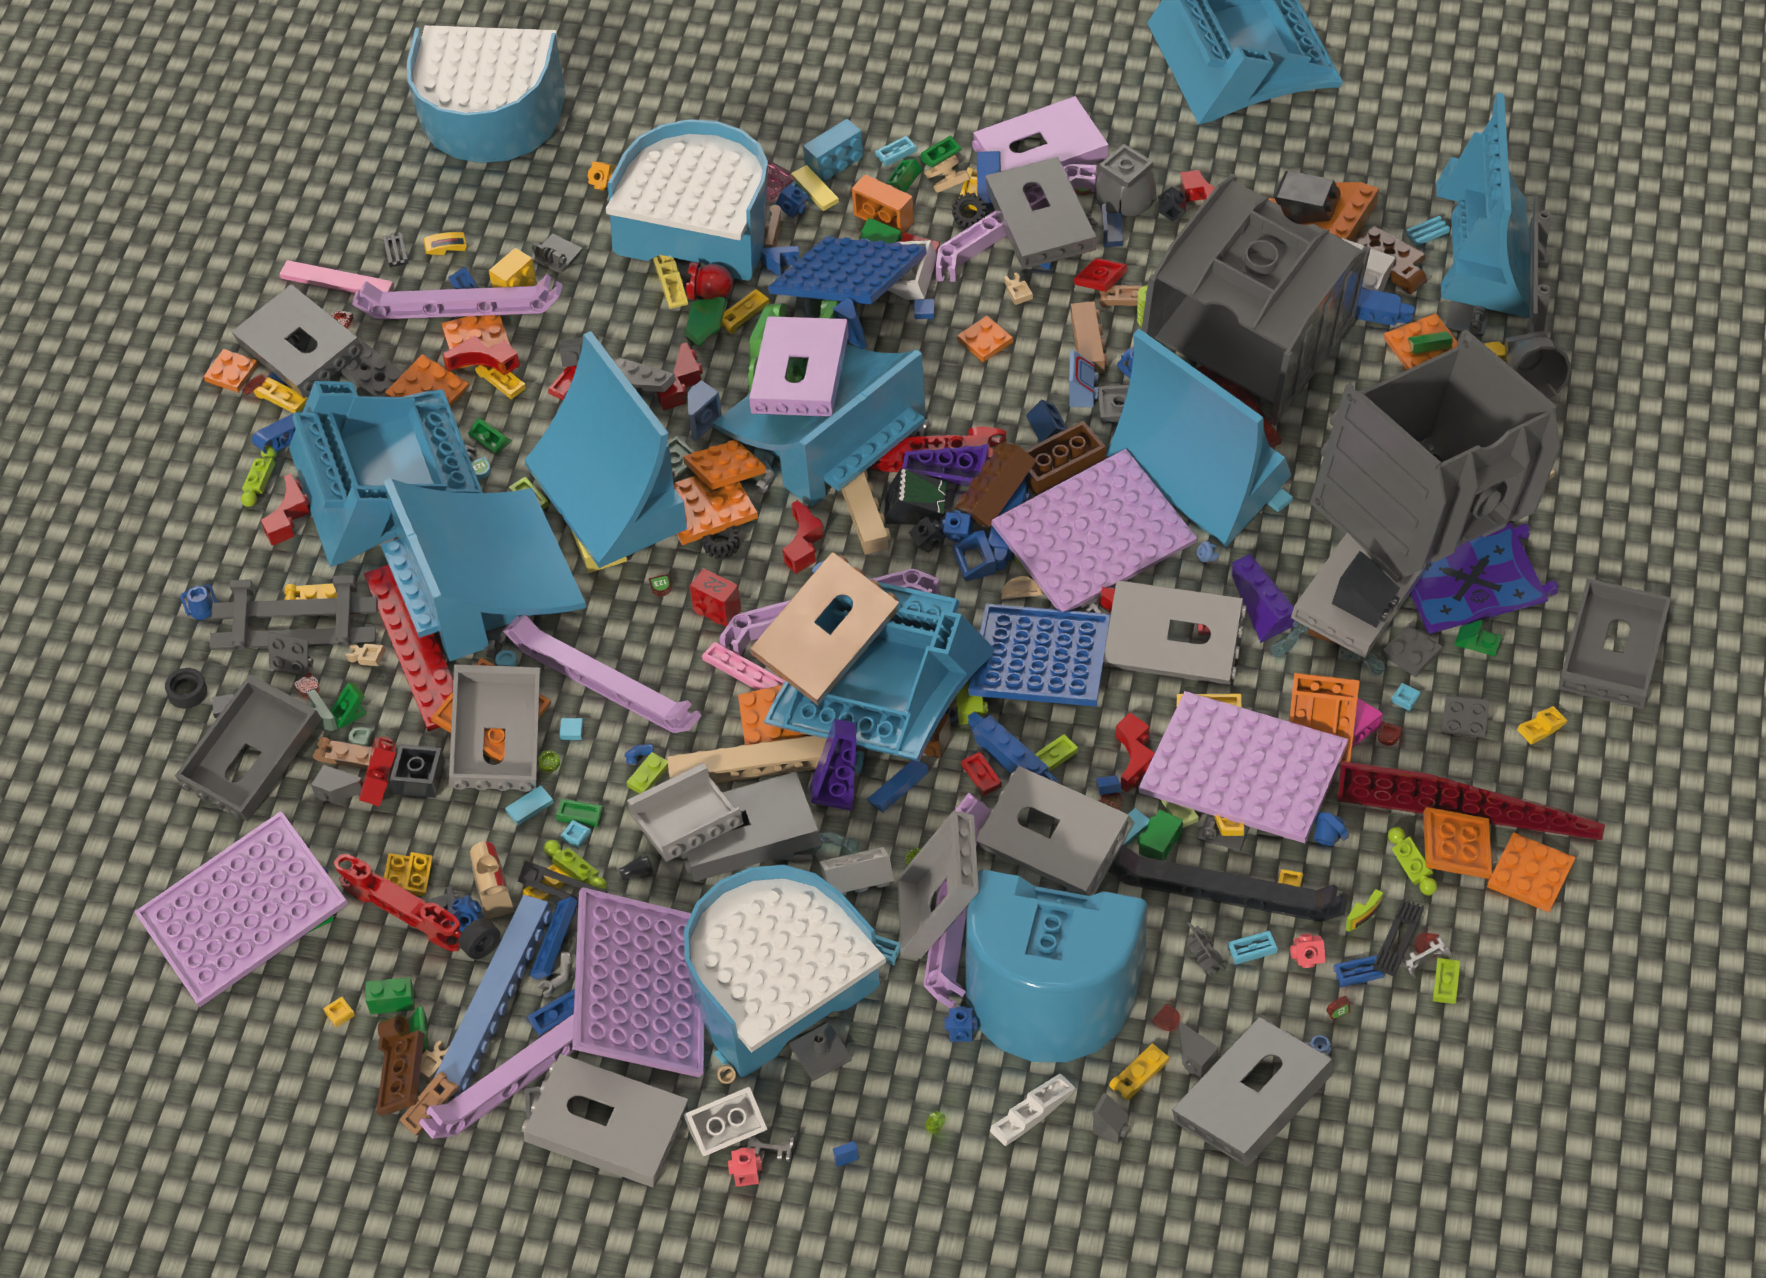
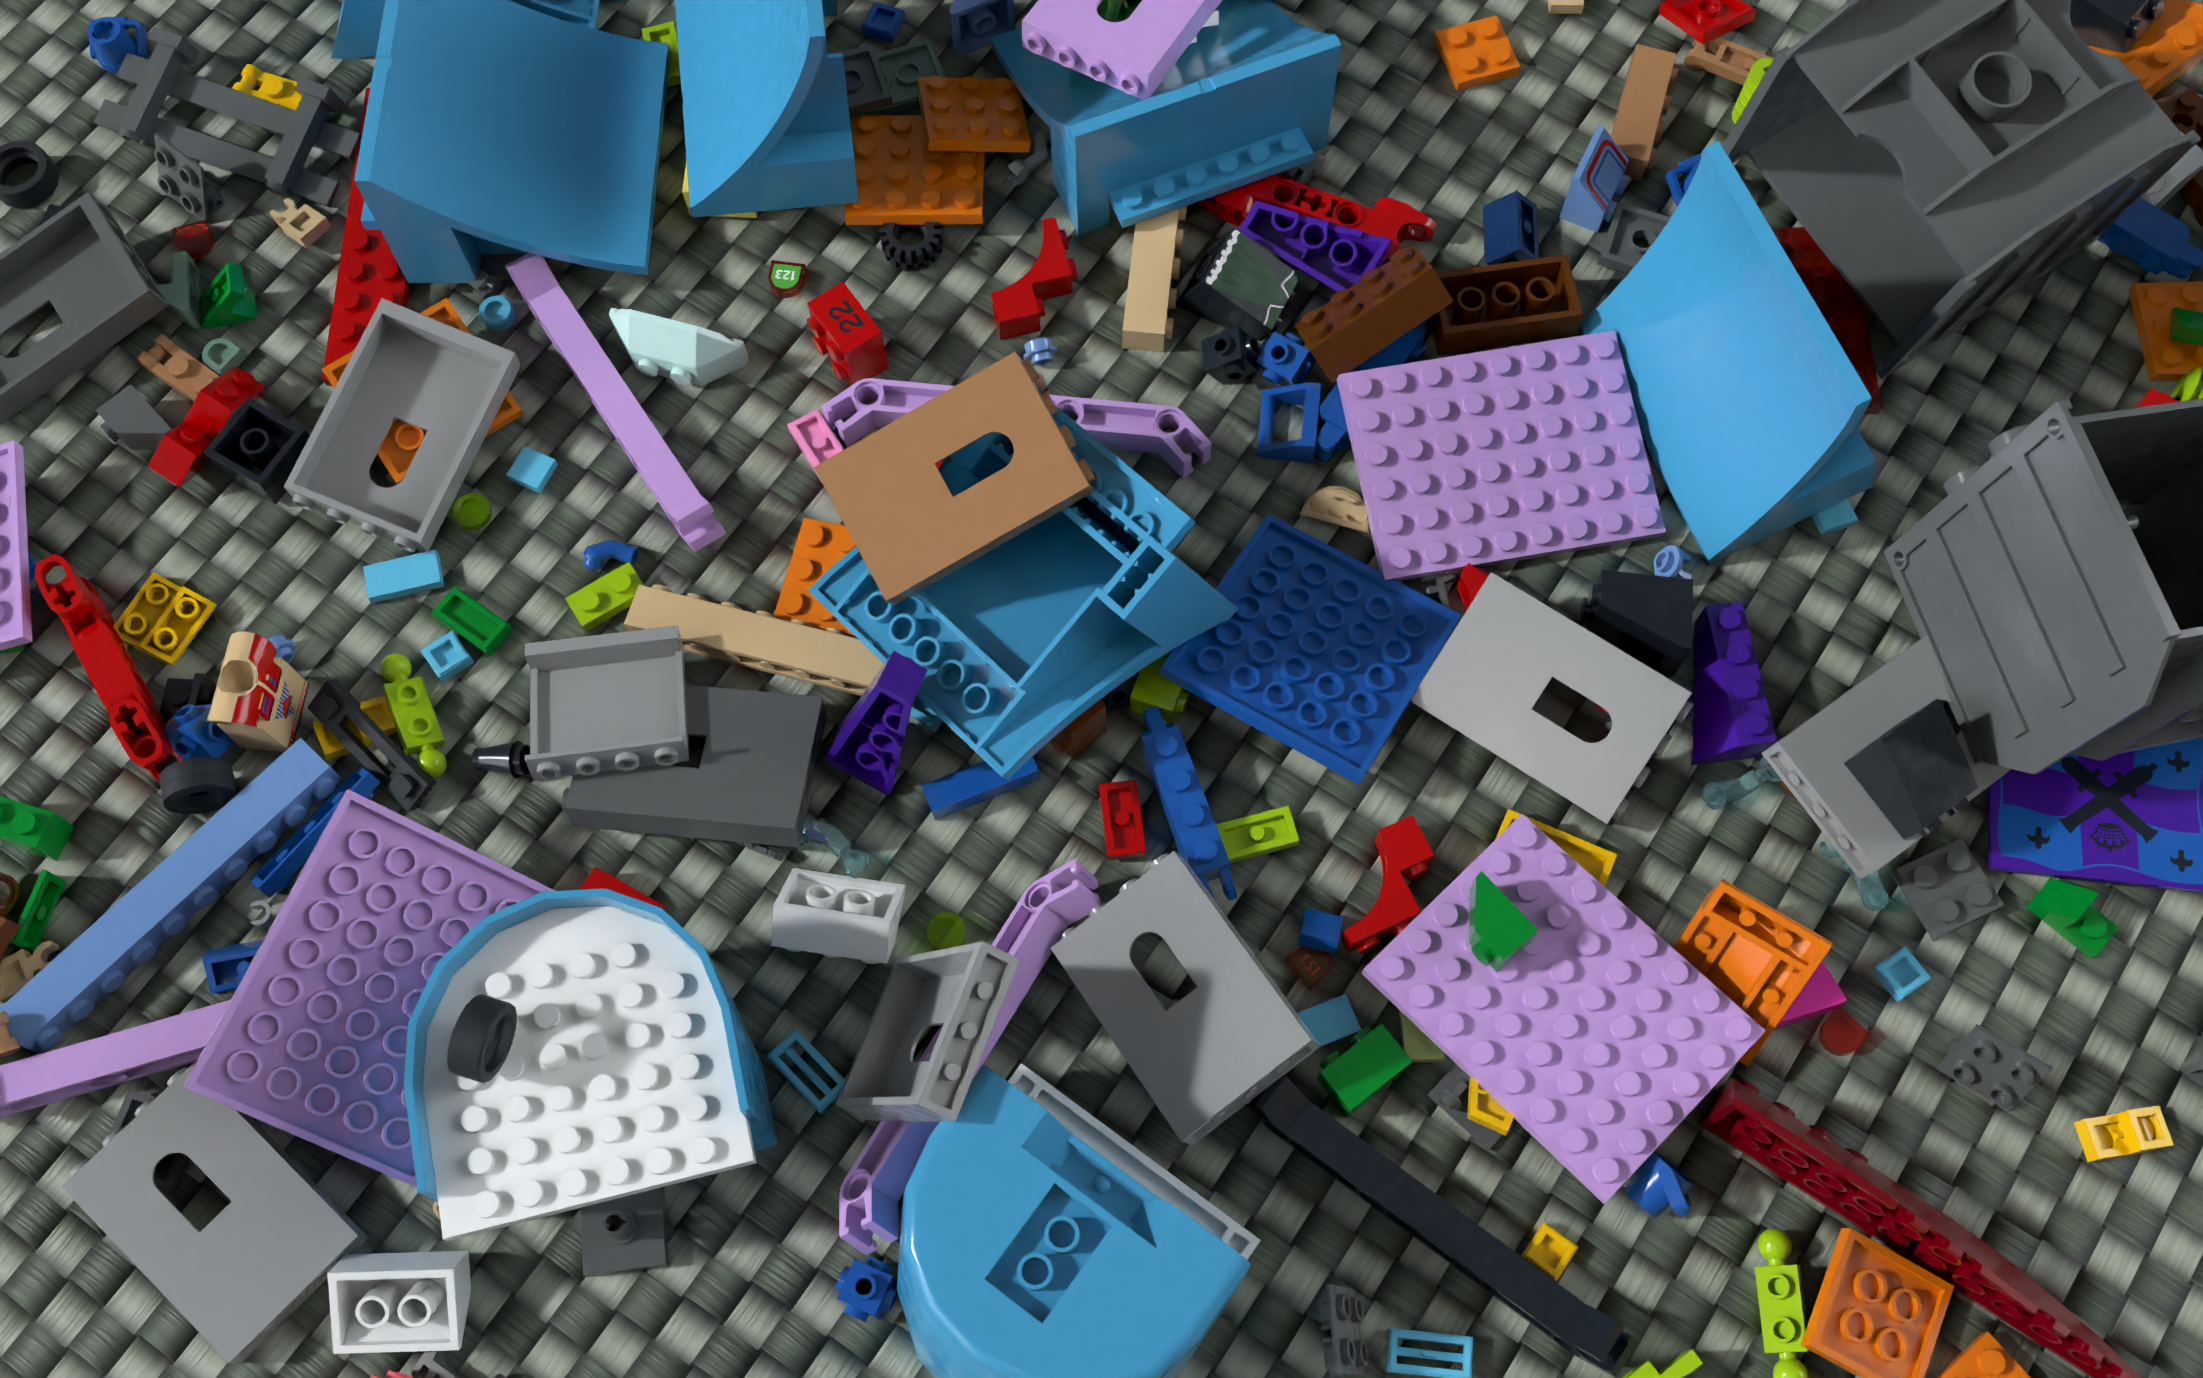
camera: 20 degrees right, 15 degrees up
none -> black tyre [447,994,517,1083]
none -> light aqua wedge [609,308,749,386]
none -> green slope [1469,871,1538,972]
none -> black slope [1580,570,1693,677]

